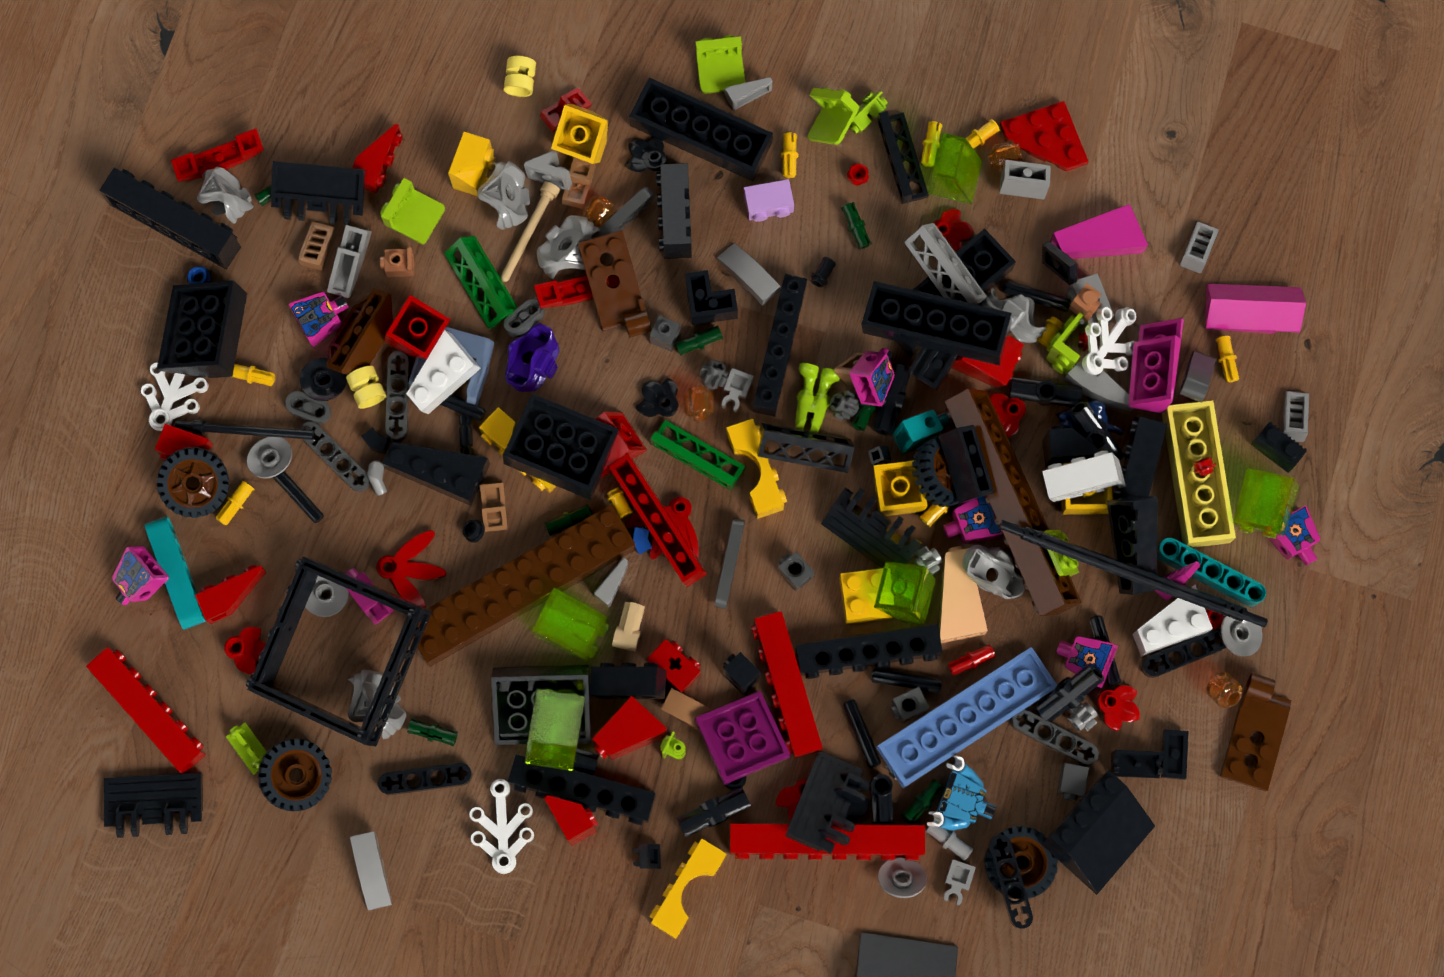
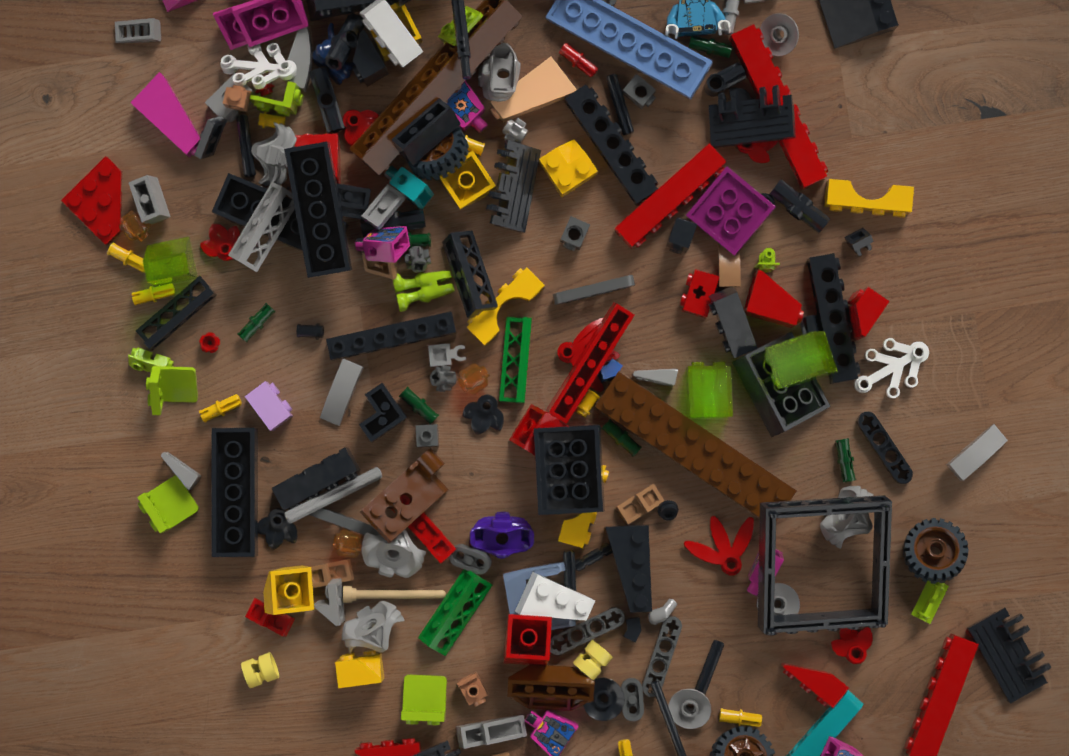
camera: 115 degrees left, 10 degrees up
tan piece [612,602,645,652] -> none
black axle [843,699,881,768] -> none
black piece [868,446,891,465] -> none
clear neon green slope [874,562,936,626] -> none
none -> light grey axle [284,467,382,523]
none -> light grey plate [362,184,405,230]

